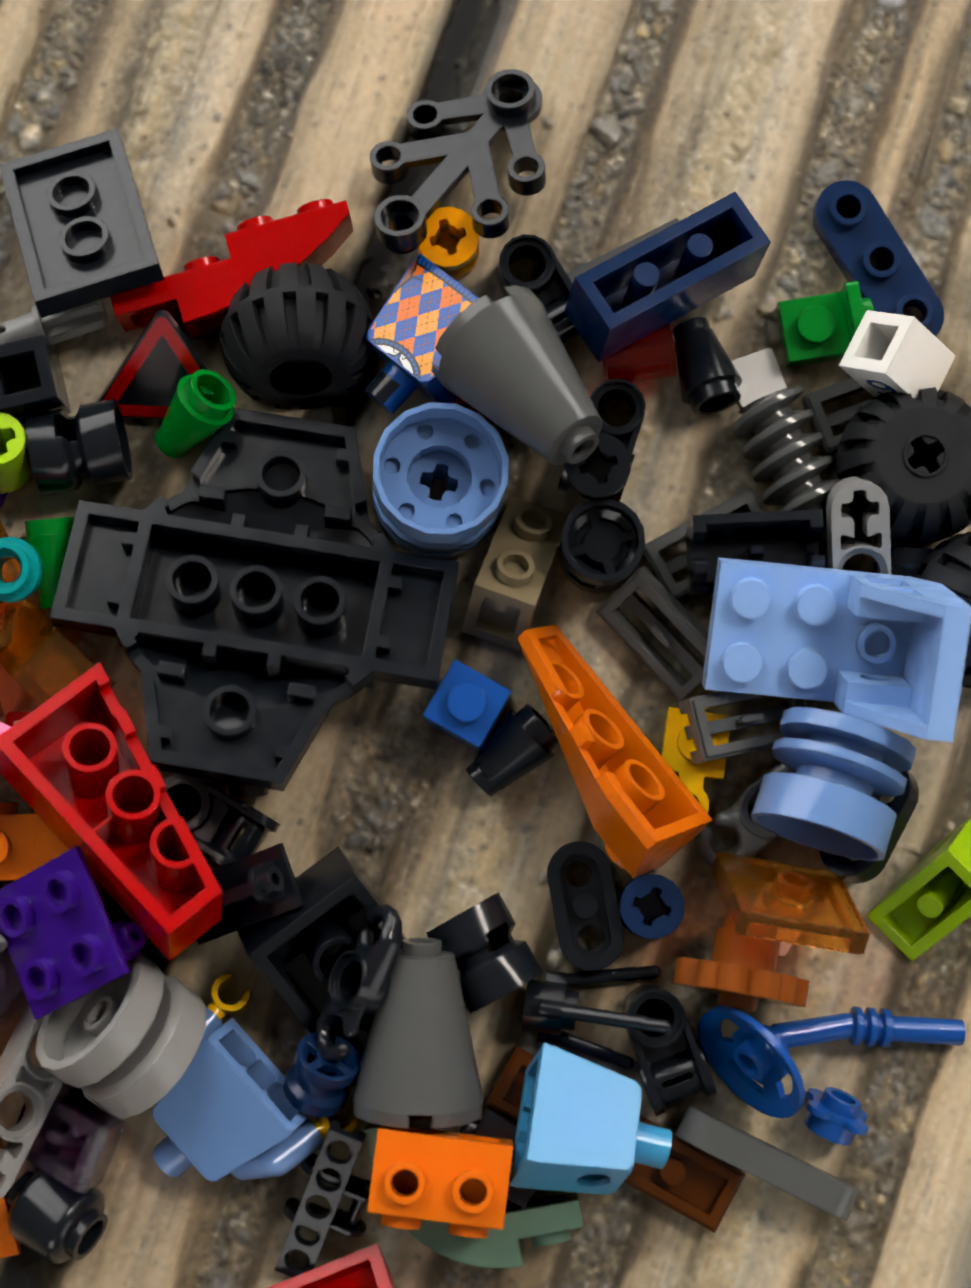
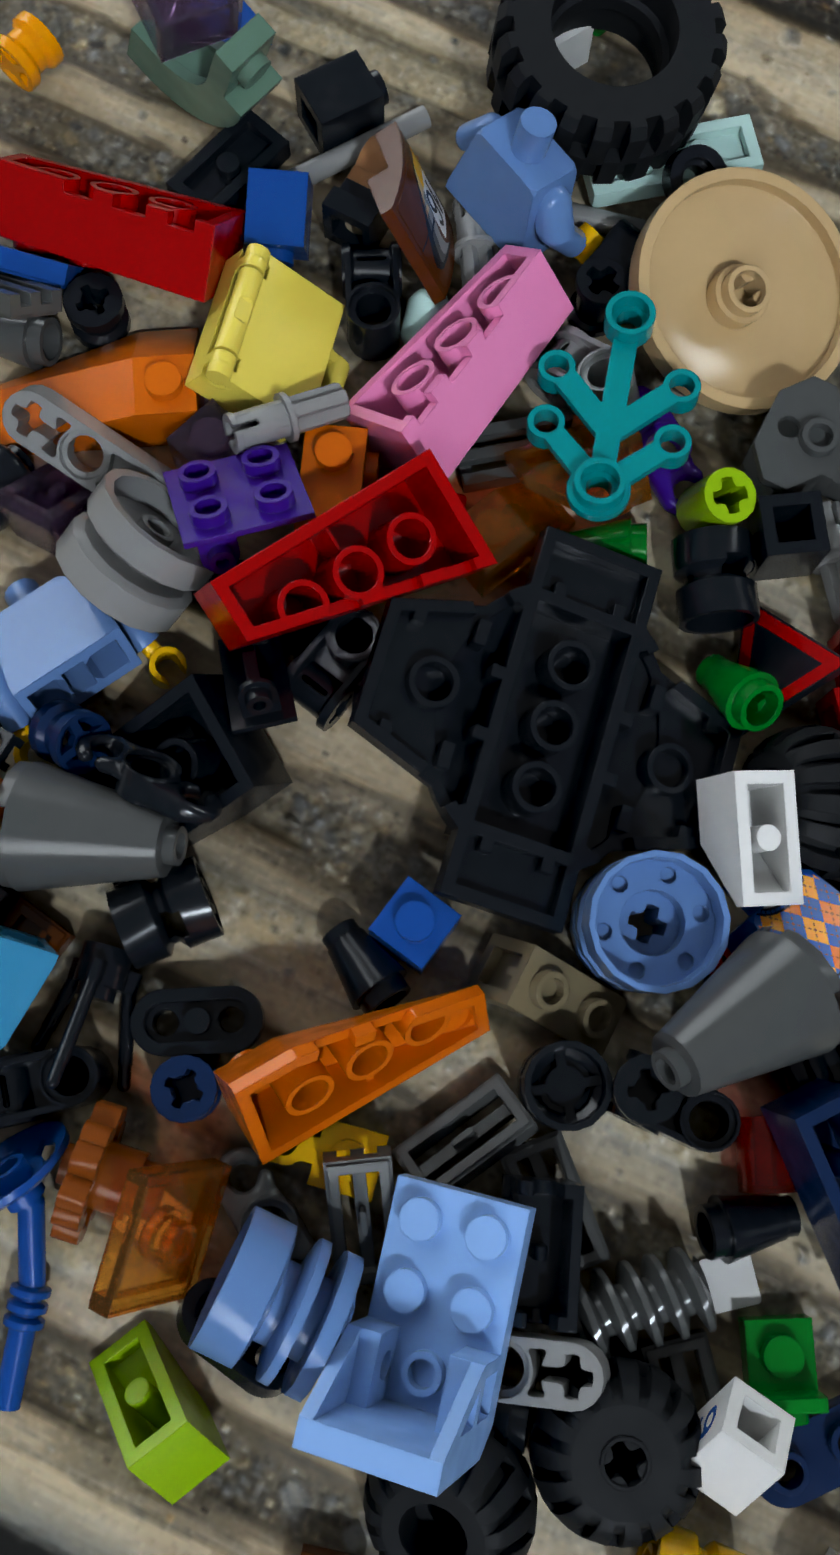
camera: 90 degrees right, 5 degrees down
none -> white slope [696,770,804,907]

